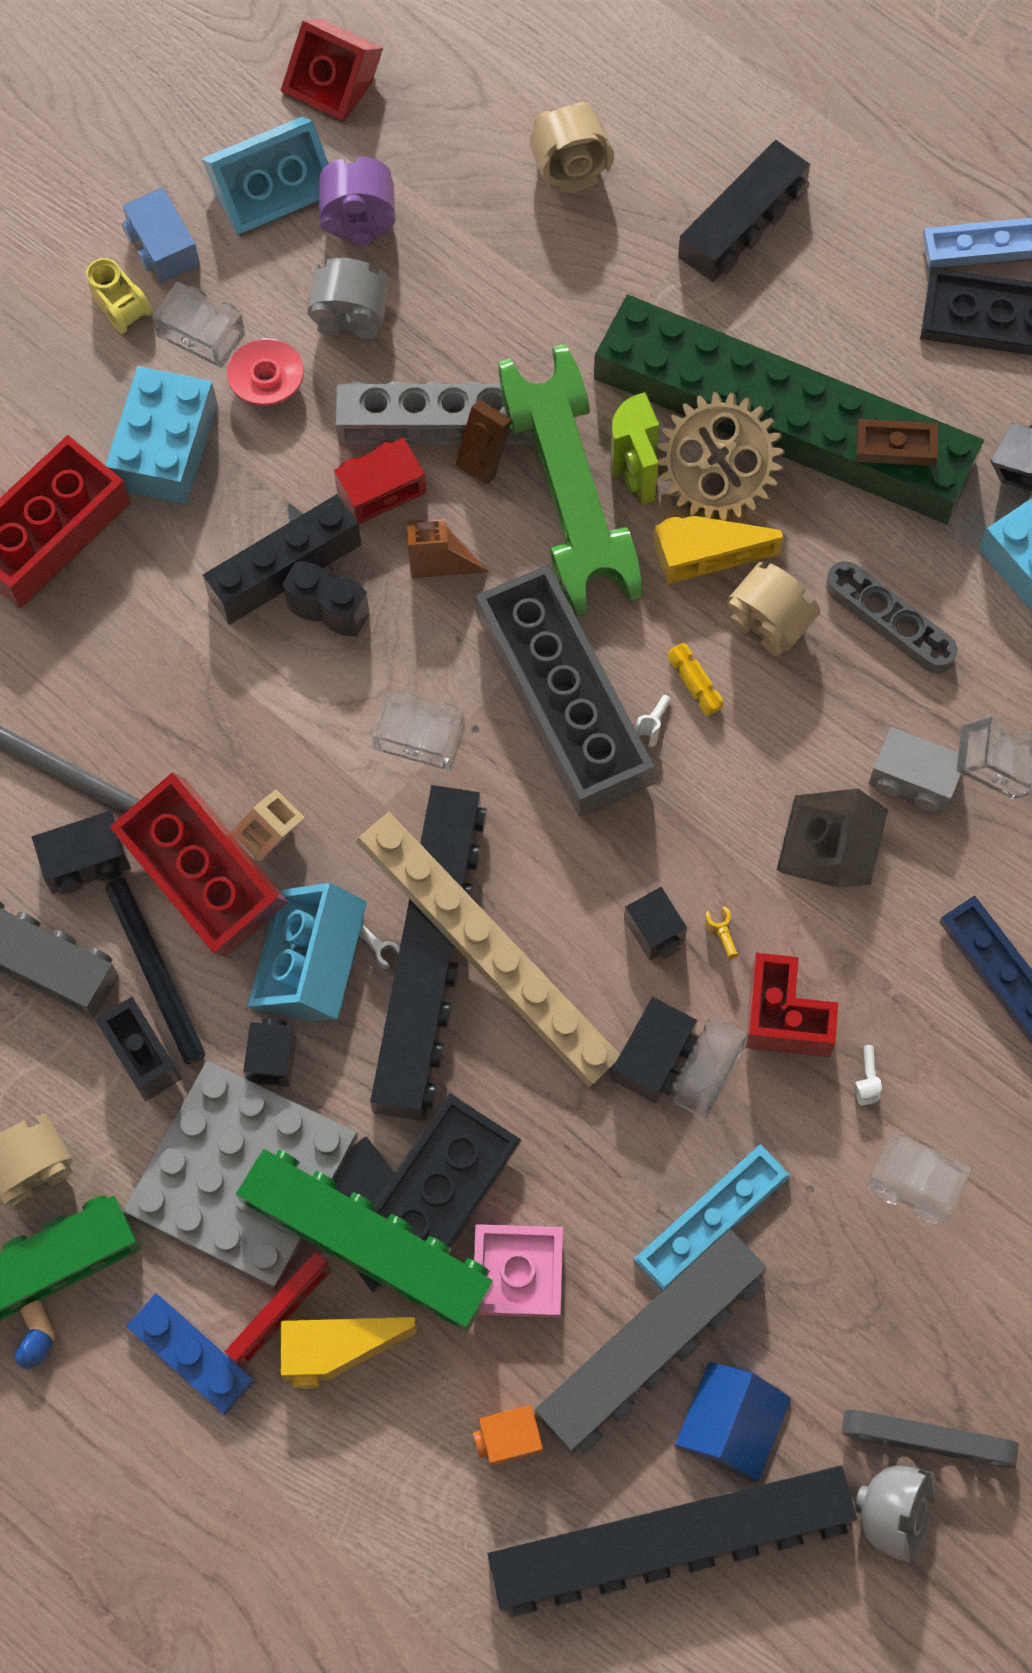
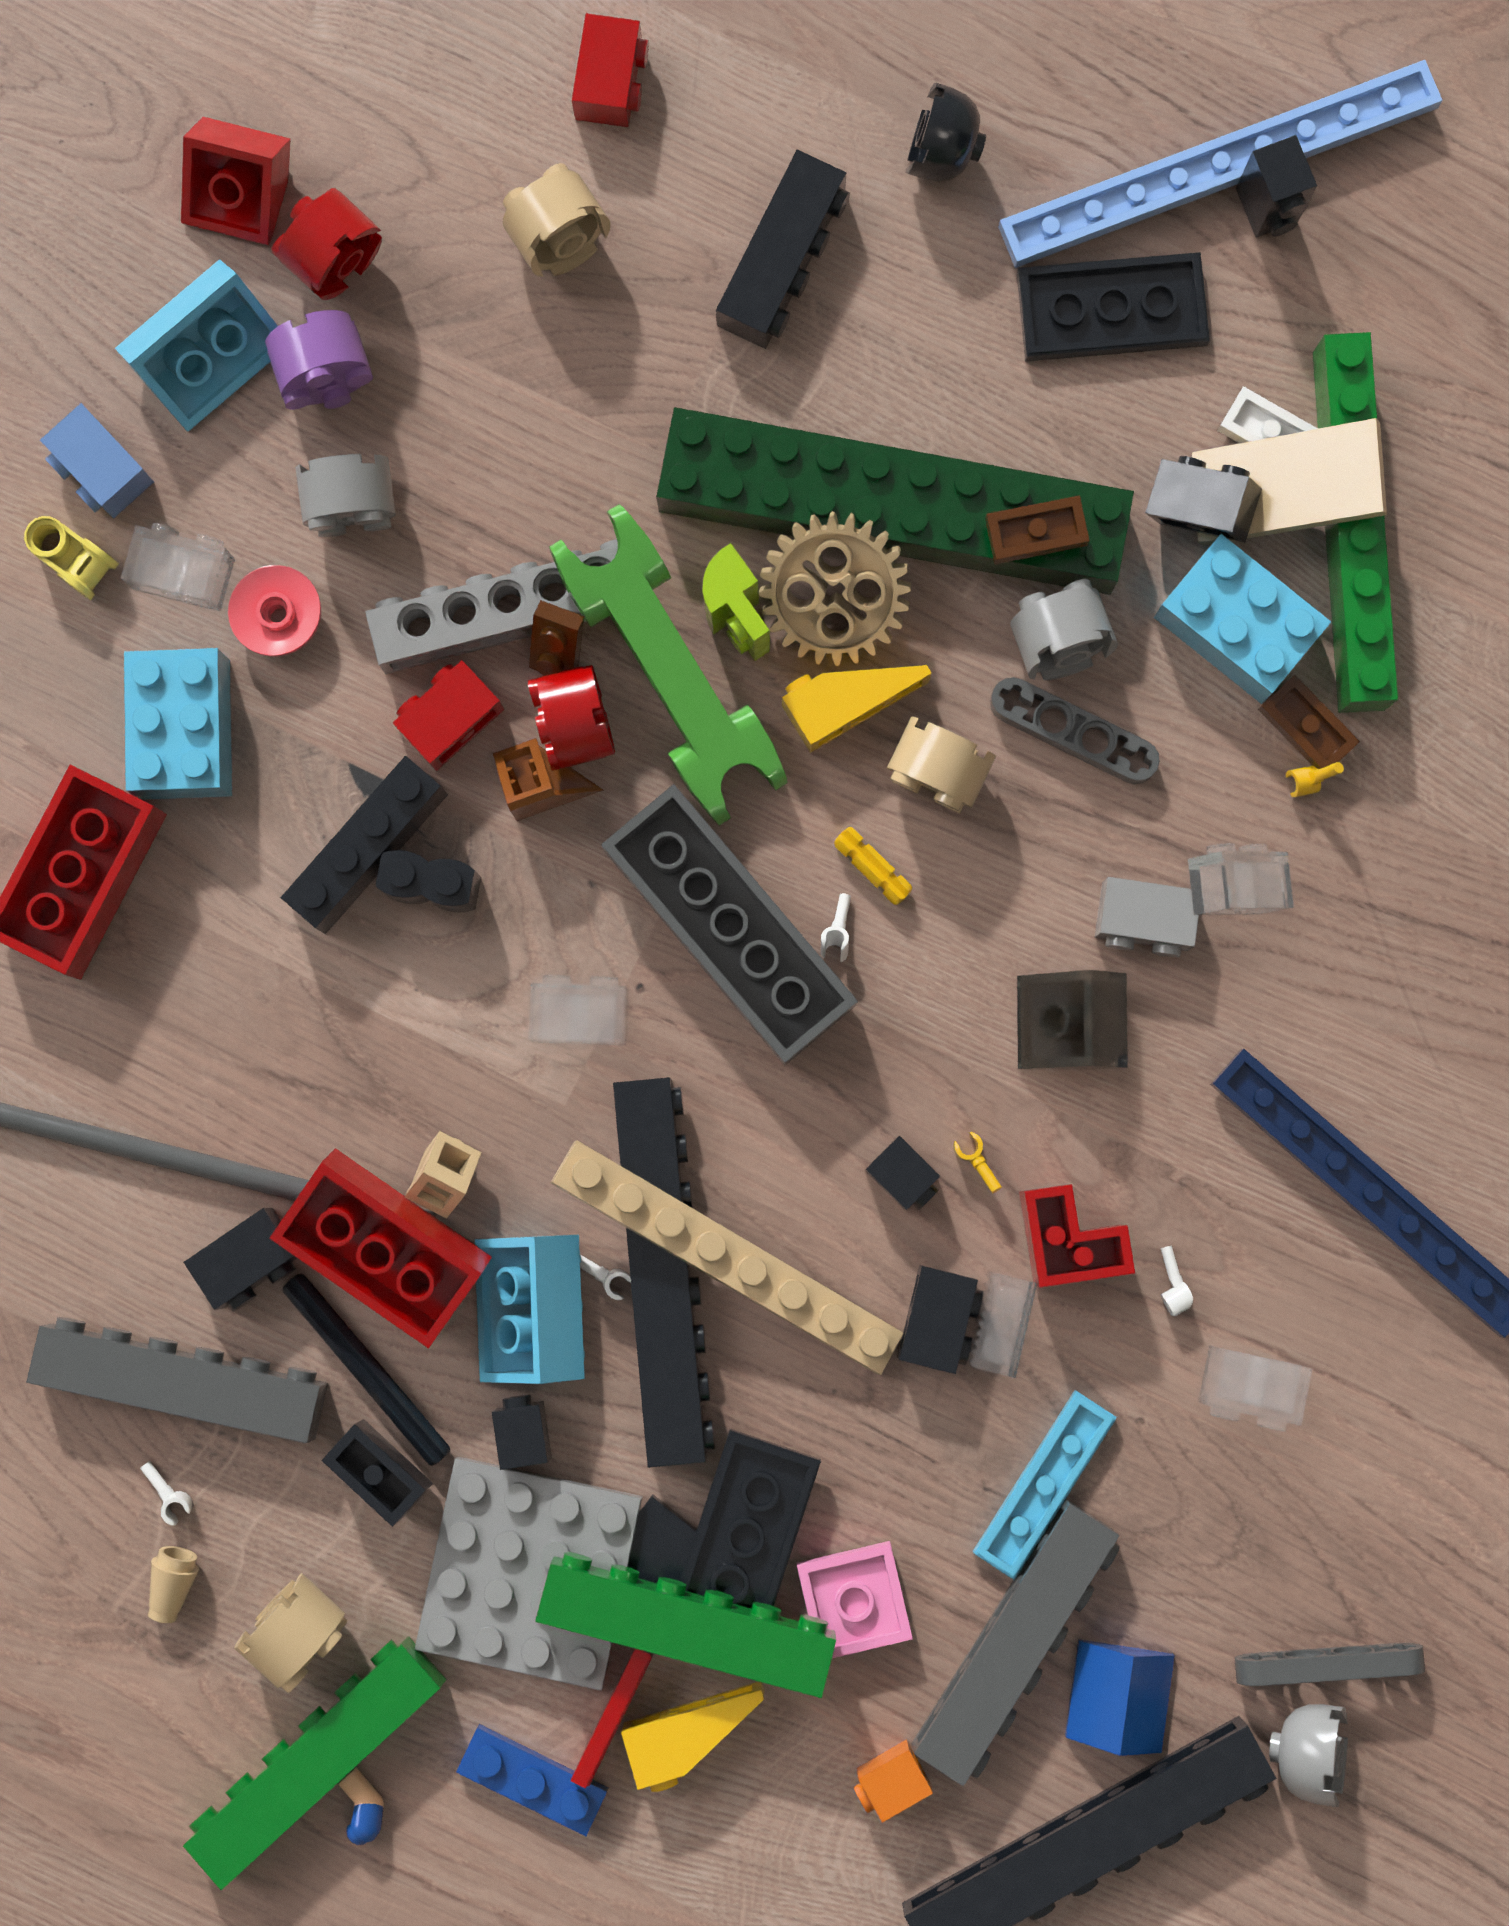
camera: 10 degrees left, 15 degrees up
none -> red brick [271,188,382,300]
none -> red brick [528,665,615,771]
none -> red brick [571,13,649,128]
none -> black cylinder [906,83,986,182]
none -> light grey brick [1010,579,1118,680]

